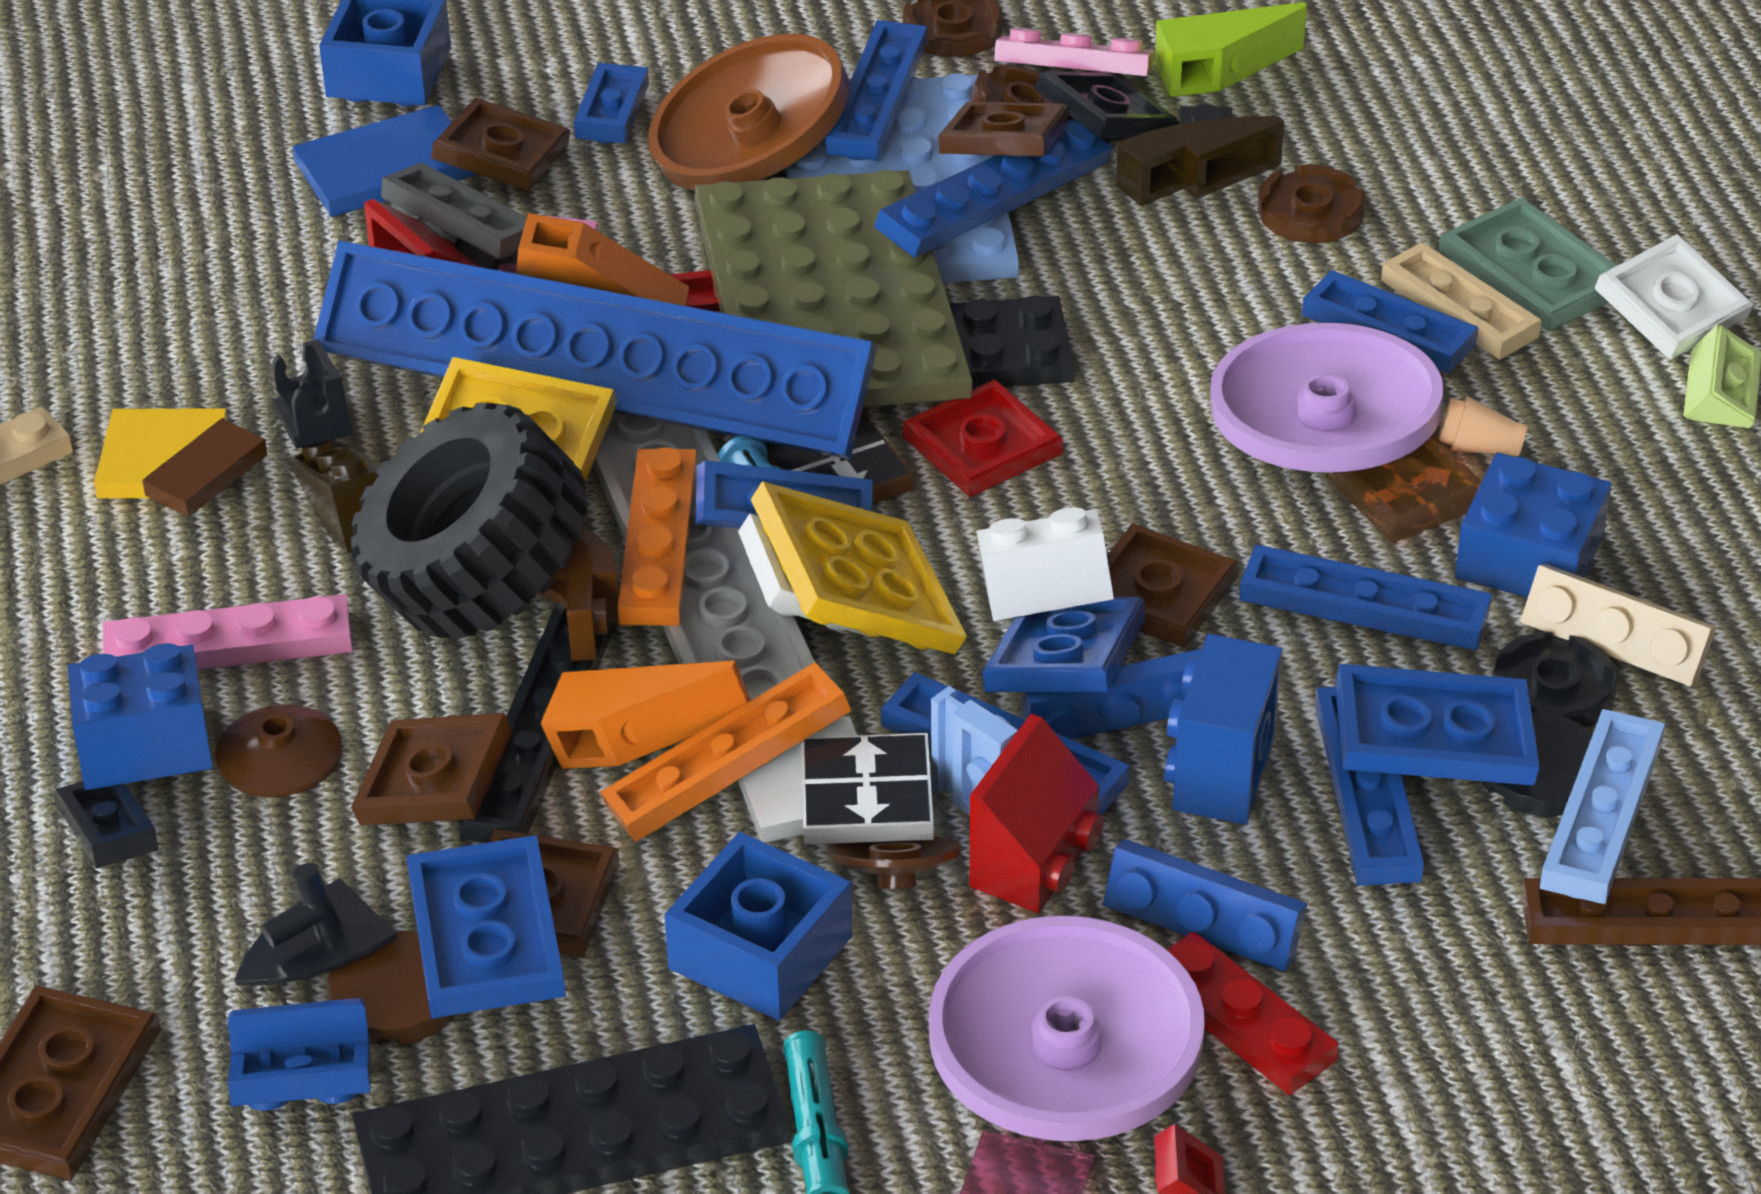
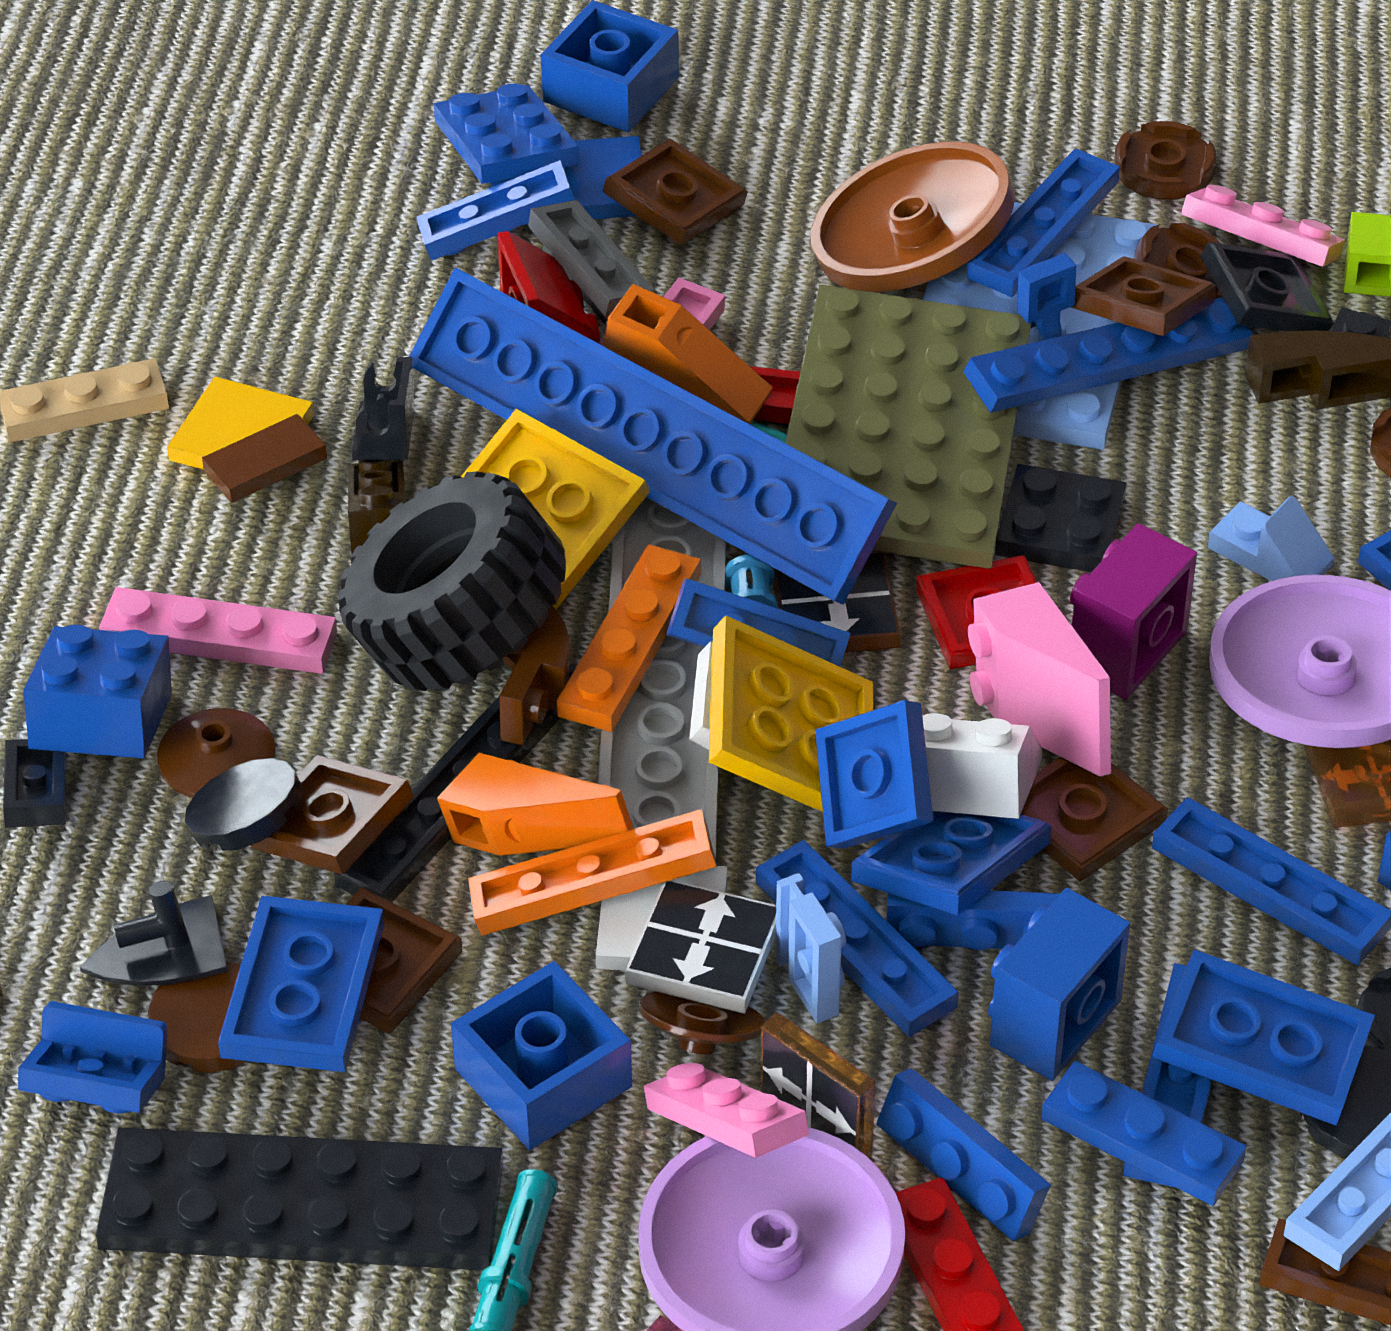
camera: 20 degrees right, 5 degrees up
blue plate [574,63,649,144] -> none
red slope [969,714,1104,914] -> none
none -> black tile [185,758,303,851]
none -> blue plate [416,160,575,261]
none -> blue plate [433,84,579,184]
none -> bright pink plate [644,1063,809,1158]
none -> tile [761,1012,875,1160]
none -> blue plate [815,700,933,849]
none -> bright pink slope [968,582,1111,777]
none -> blue plate [1017,253,1077,341]
none -> blue plate [1041,1060,1247,1206]
none -> magenta brick [1070,523,1197,700]
none -> light blue slope [1208,495,1334,581]

